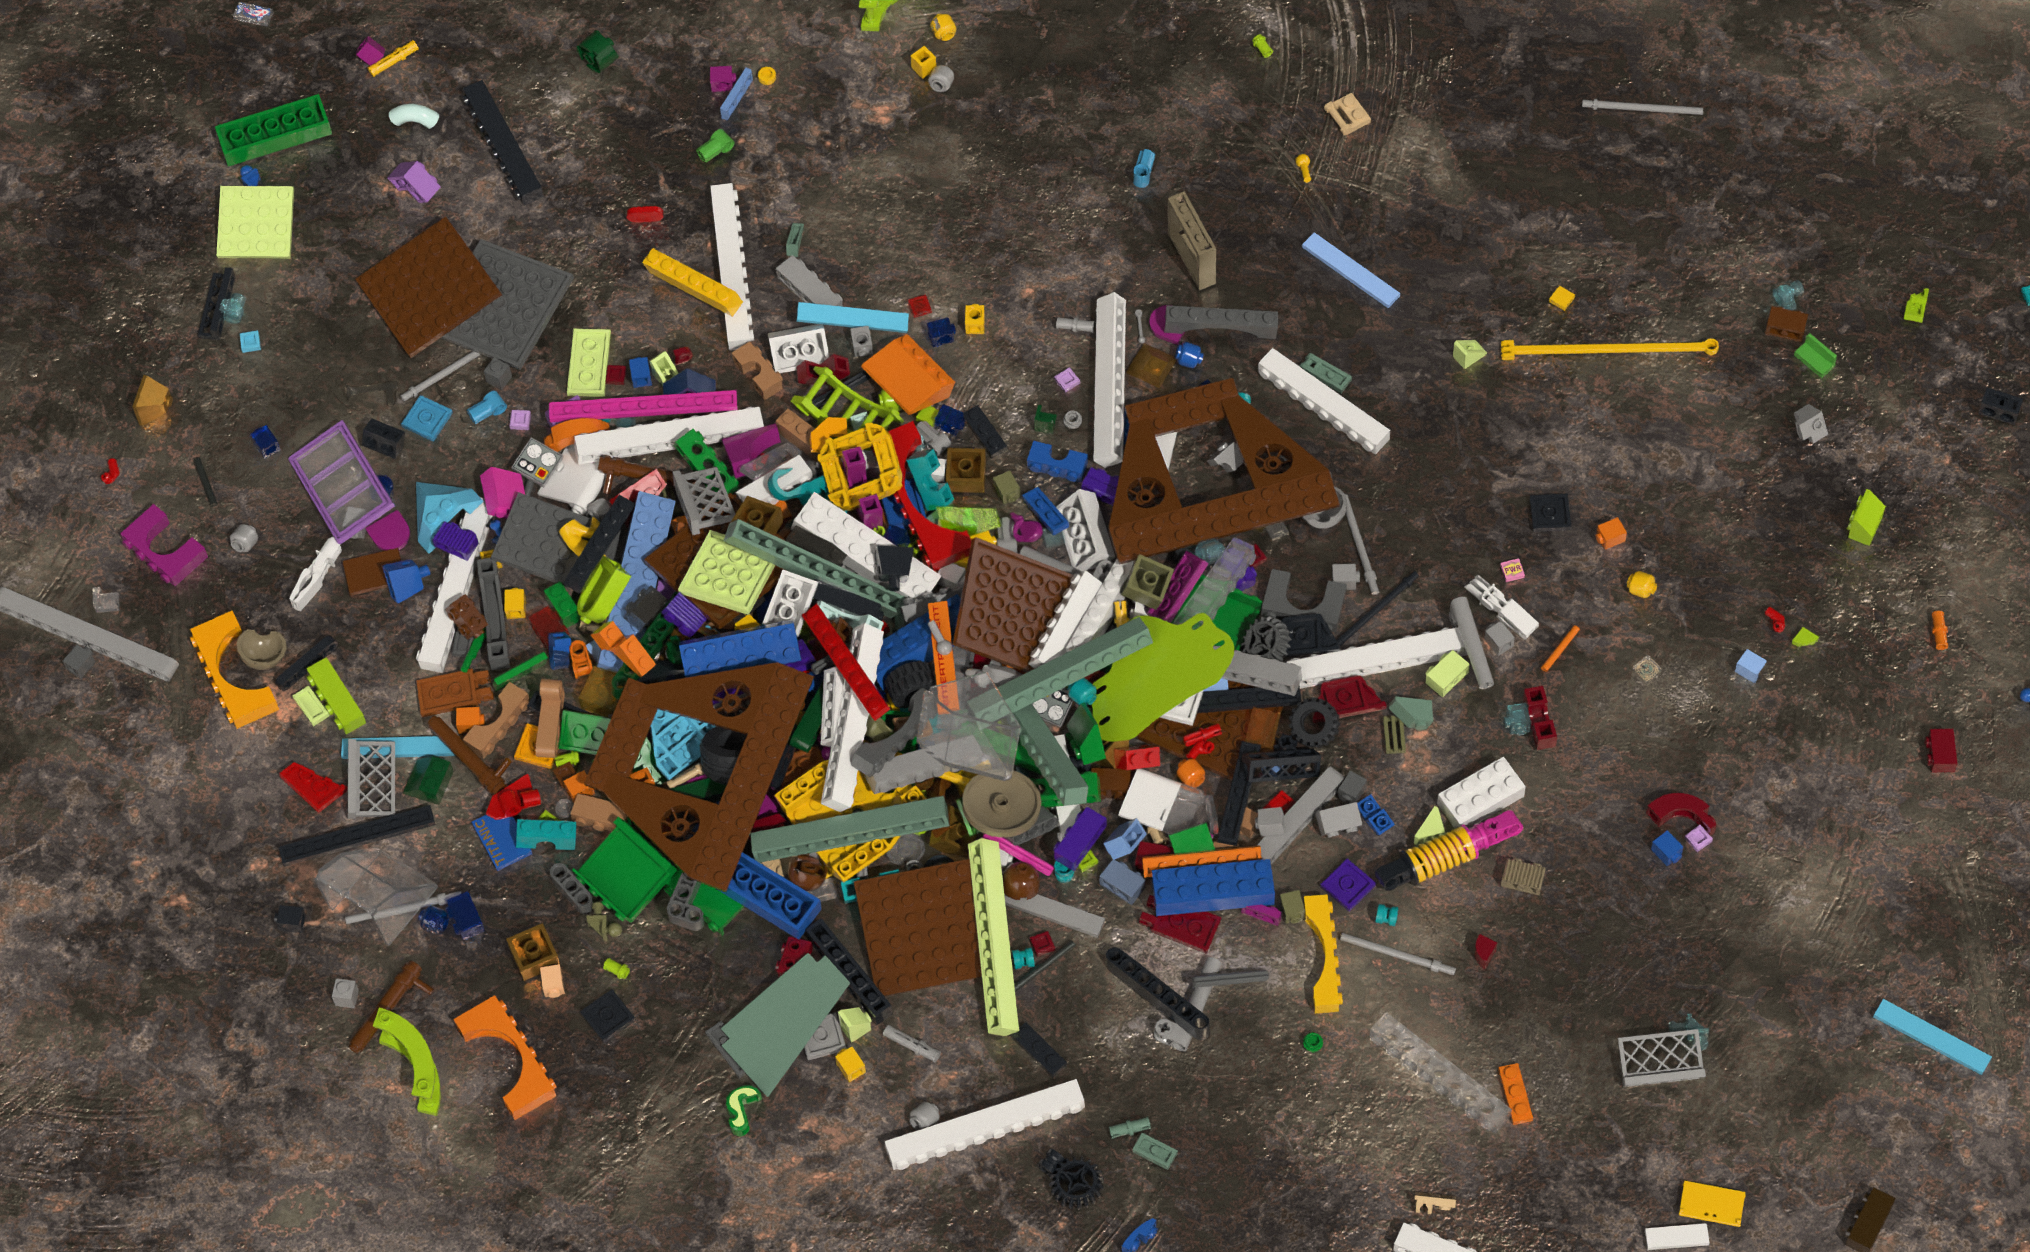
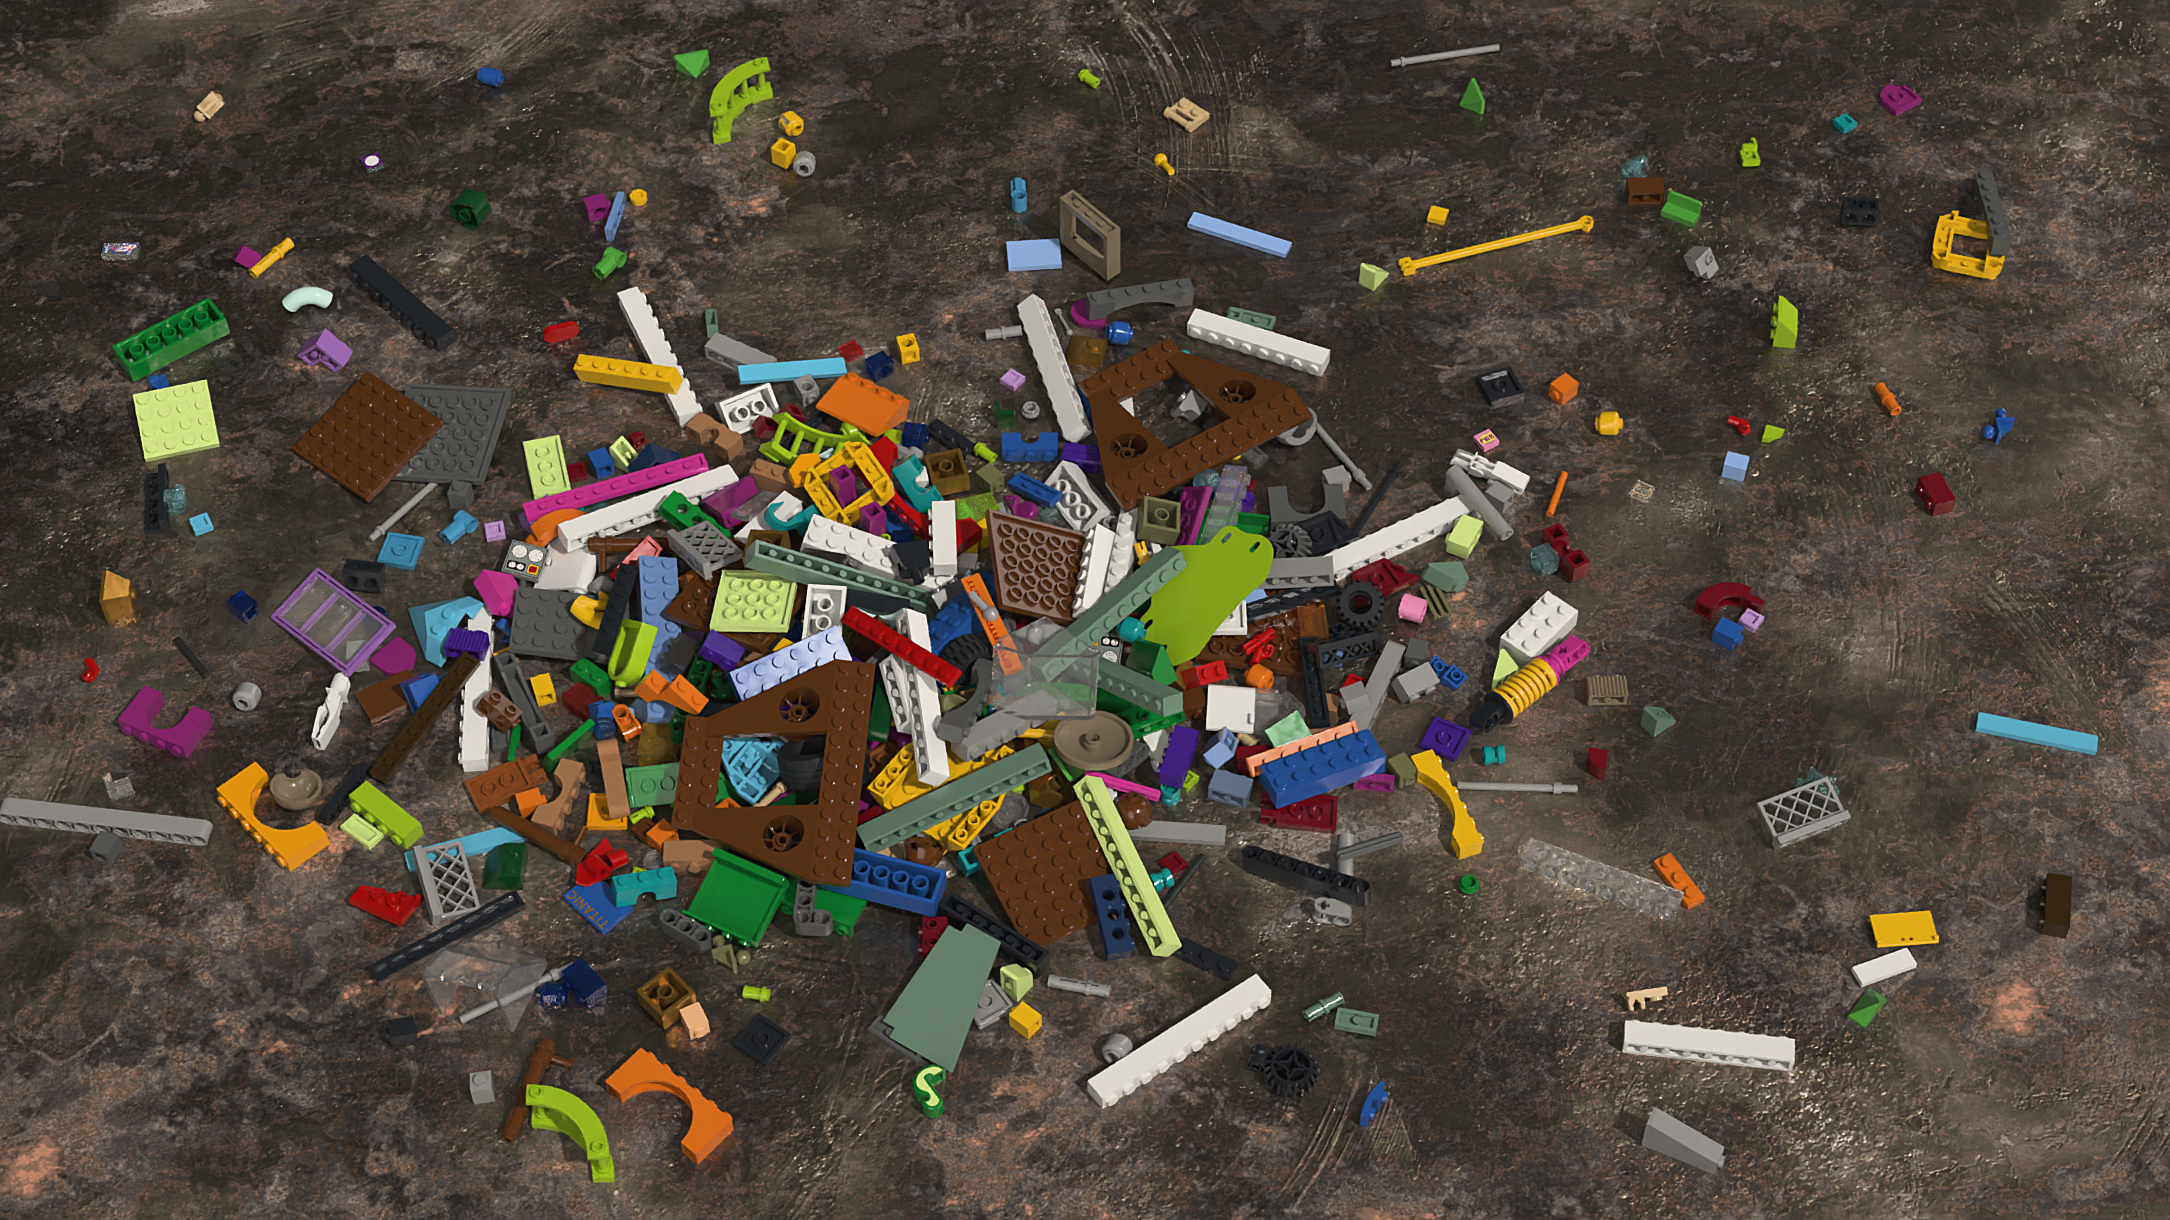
camera: 20 degrees left, 10 degrees down
none -> dark brown plate [369,651,481,785]
none -> white brick [928,500,957,576]
none -> lime pin [973,442,997,464]
none -> light blue tile [1006,238,1062,272]
none -> dark blue brick [1088,874,1135,961]
none -> bright pink piece [1398,593,1428,624]
none -> bright green slope [1459,78,1485,114]
none -> sand green slope [1640,706,1676,737]

